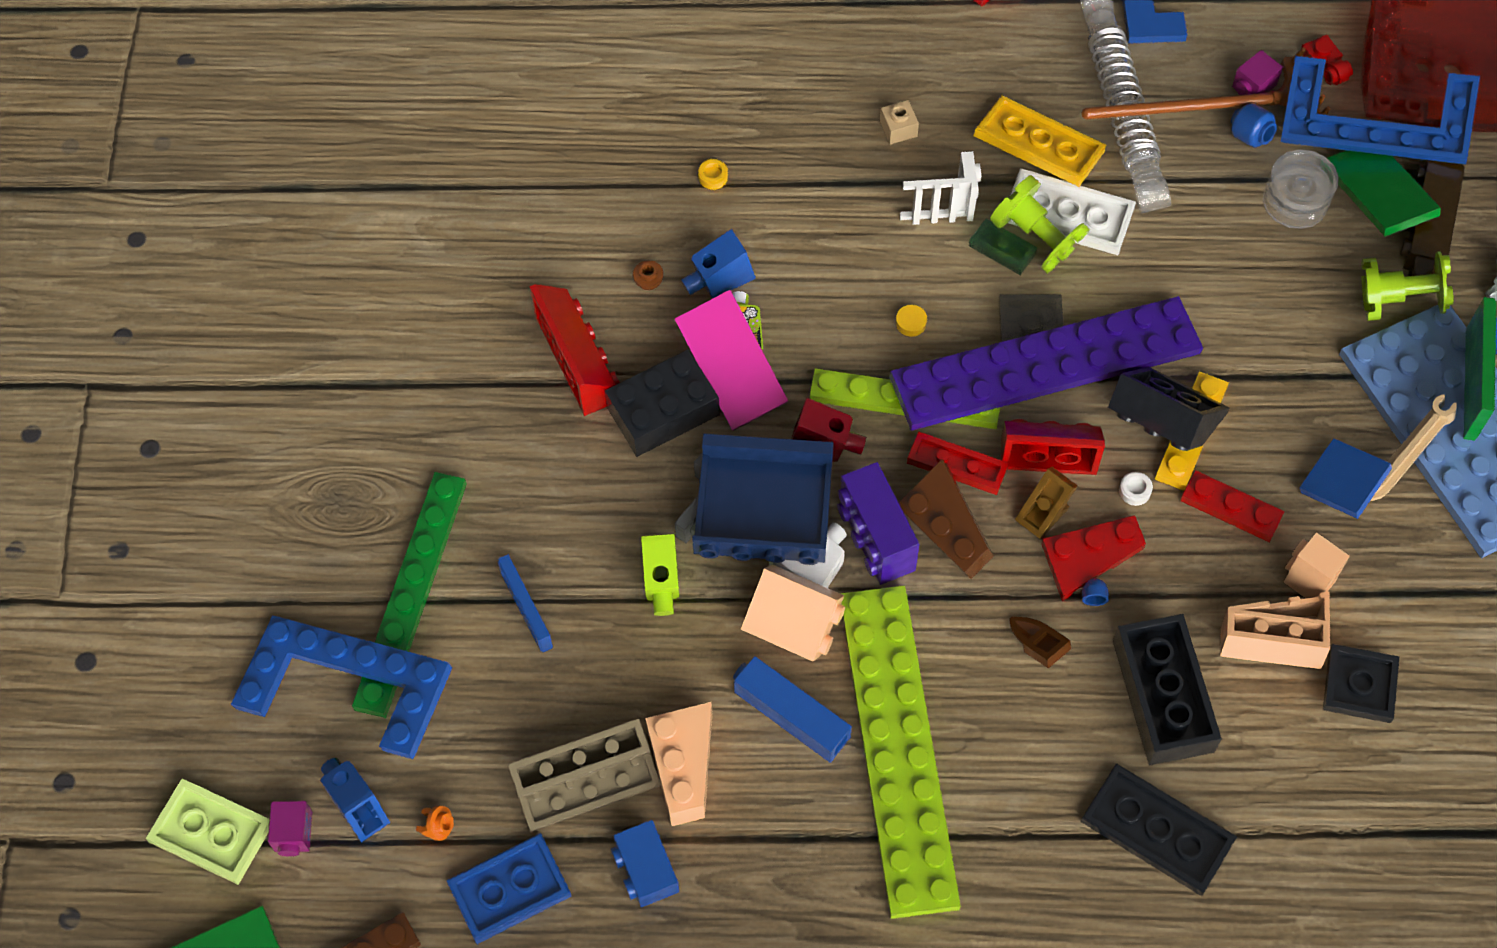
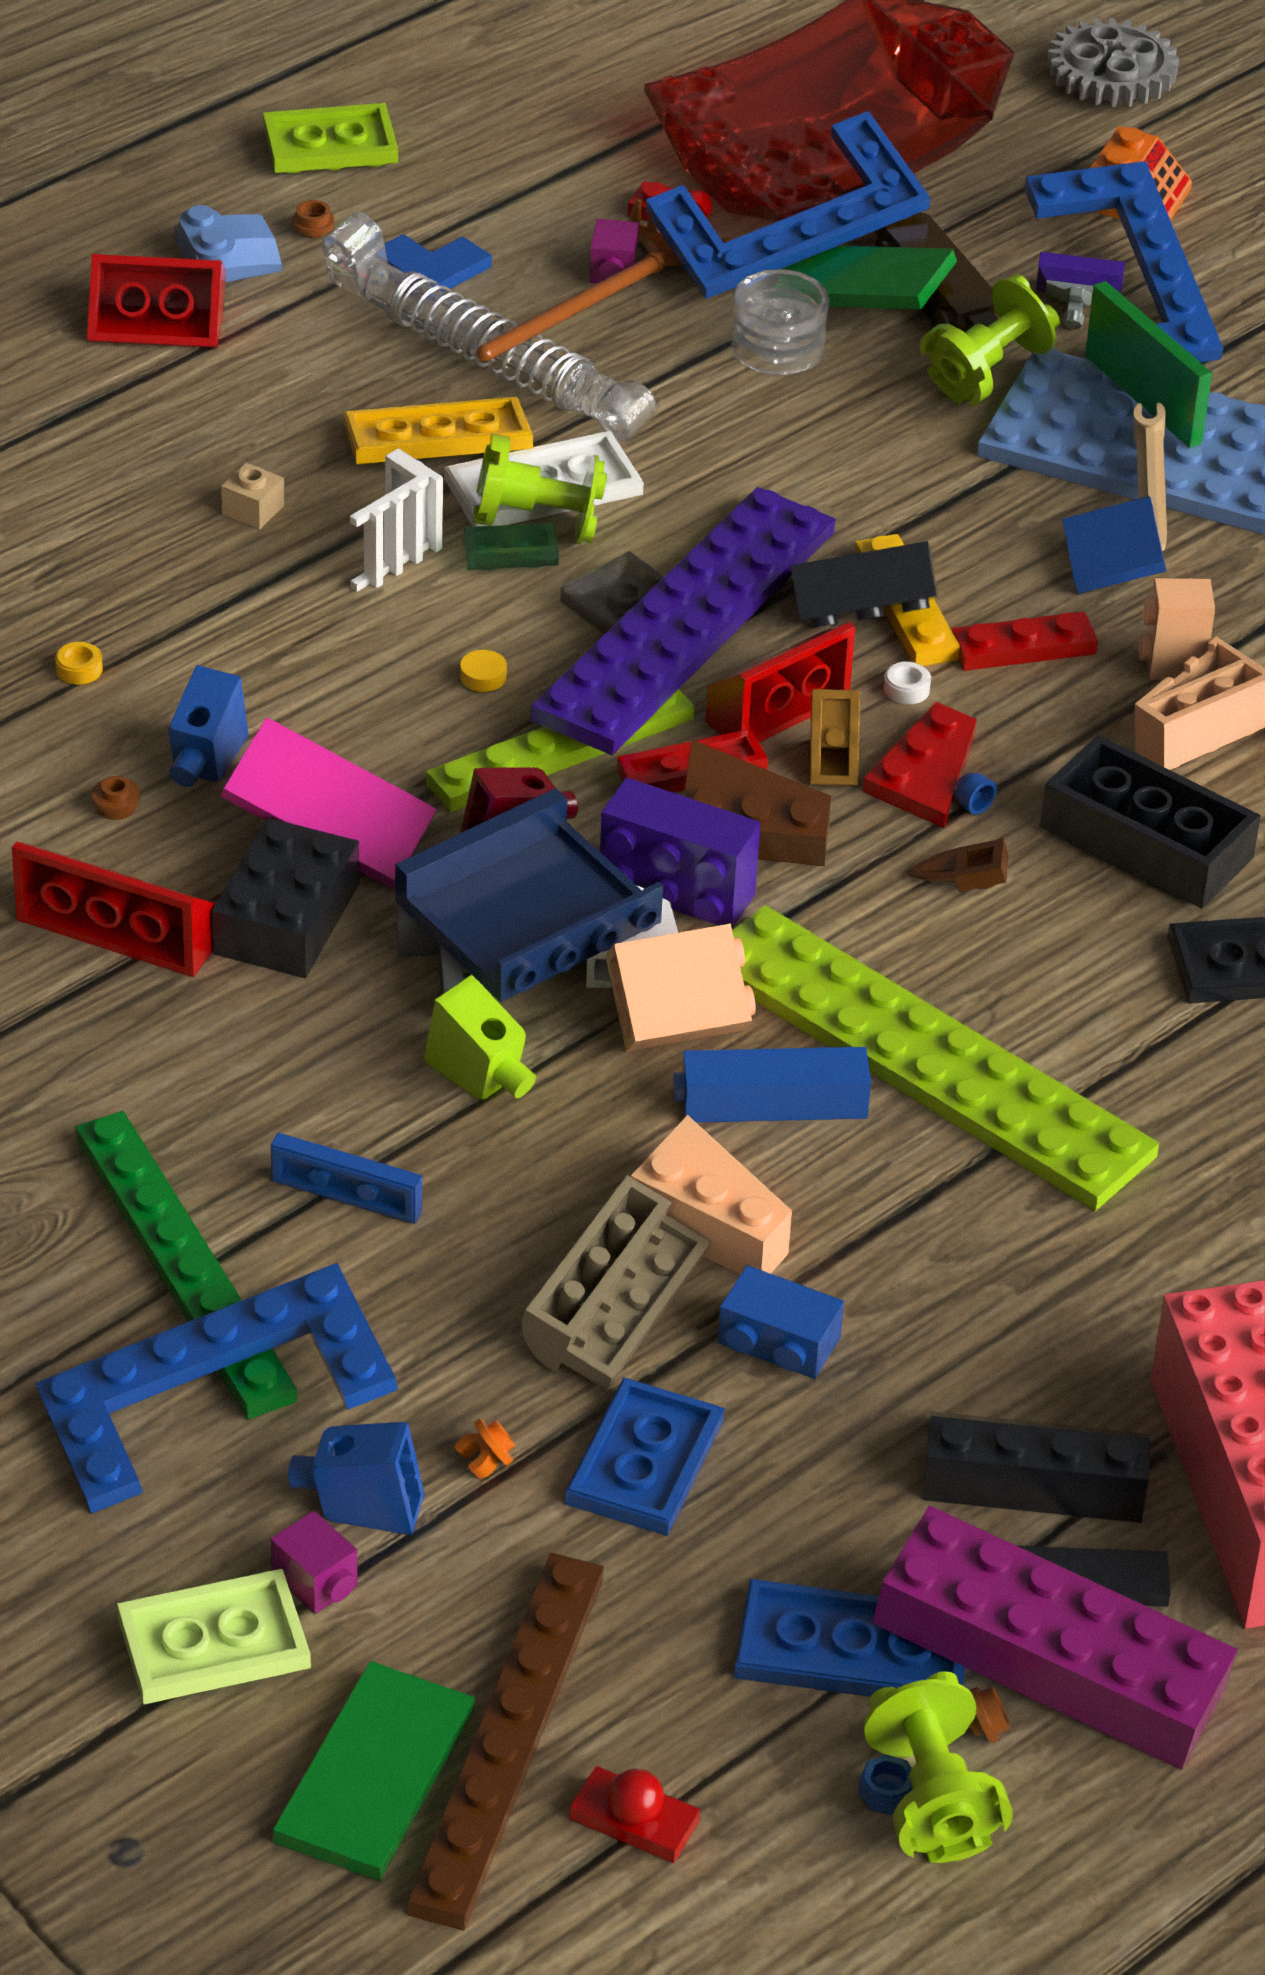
camera: 45 degrees left, 20 degrees down
blue head [1231,103,1277,147] -> none

